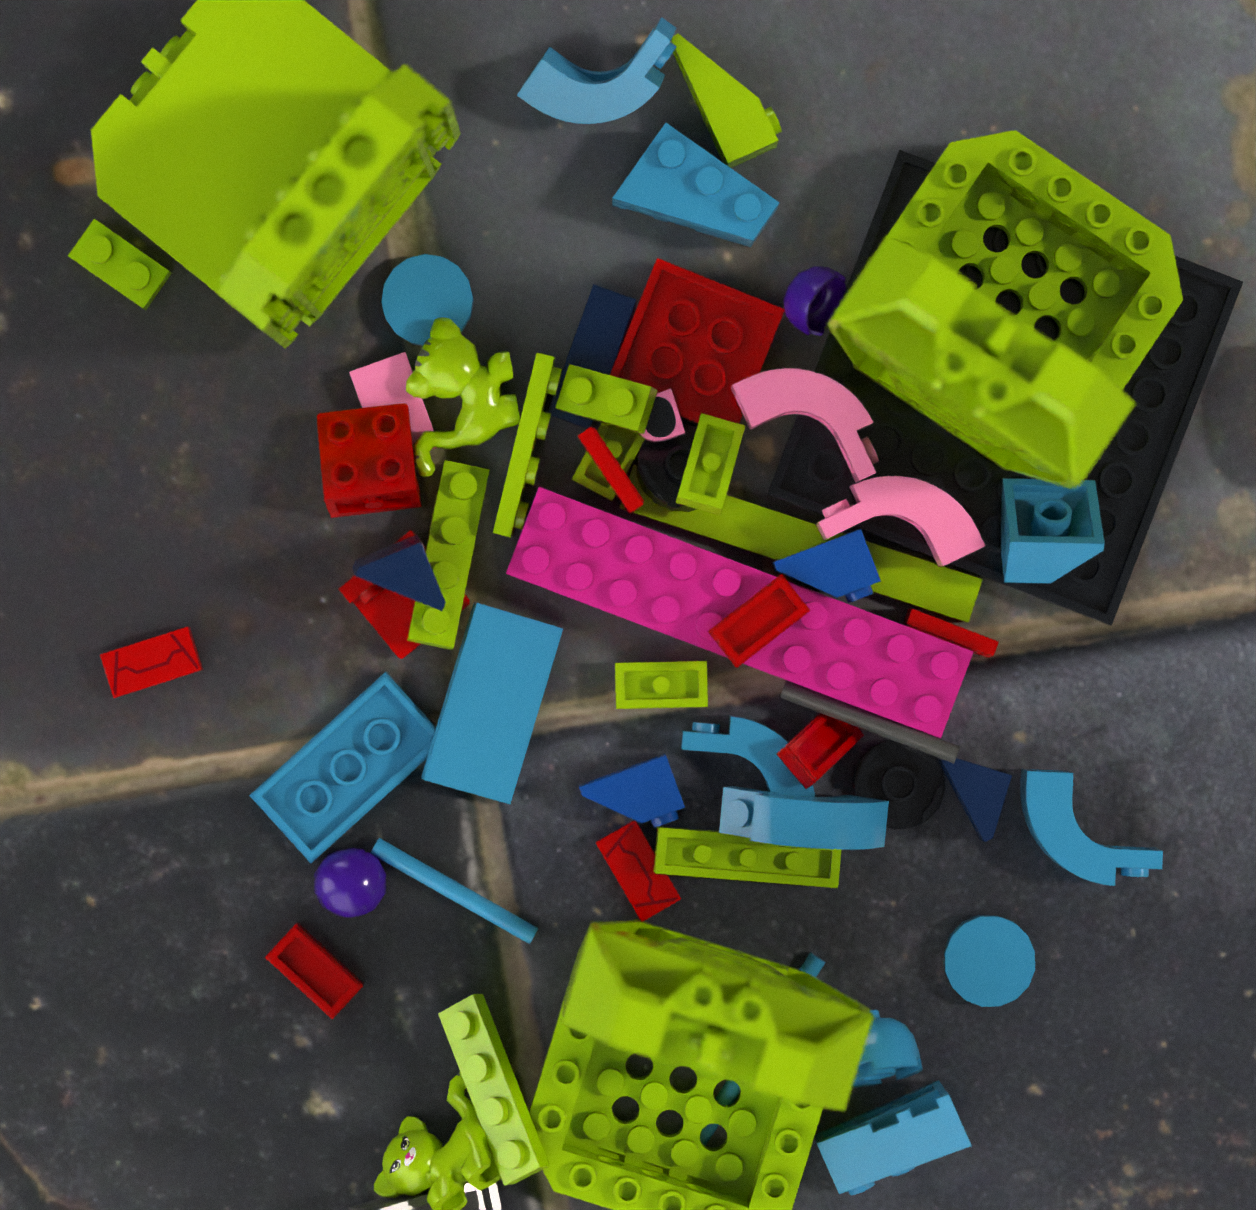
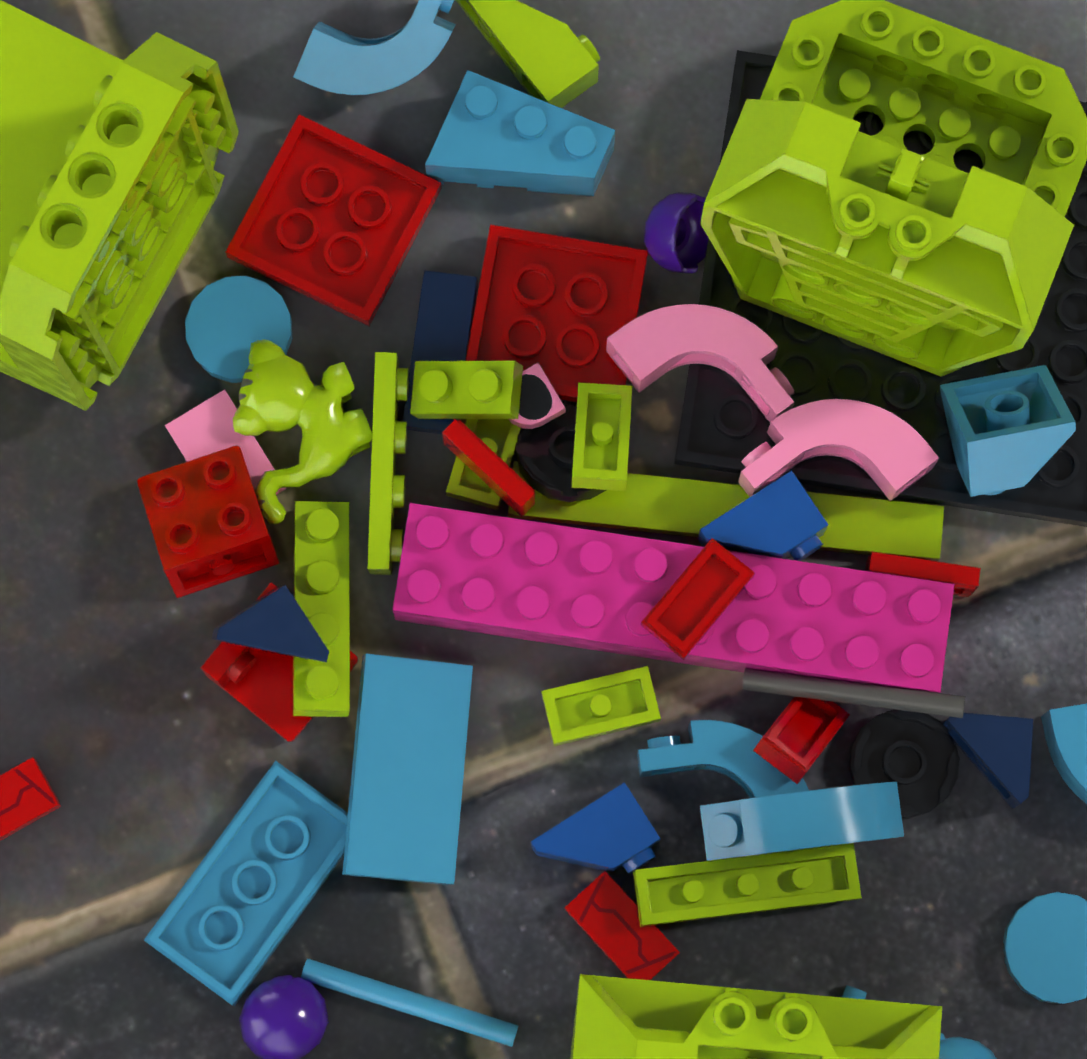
camera: 15 degrees left, 10 degrees down
none -> red plate [225,114,442,327]

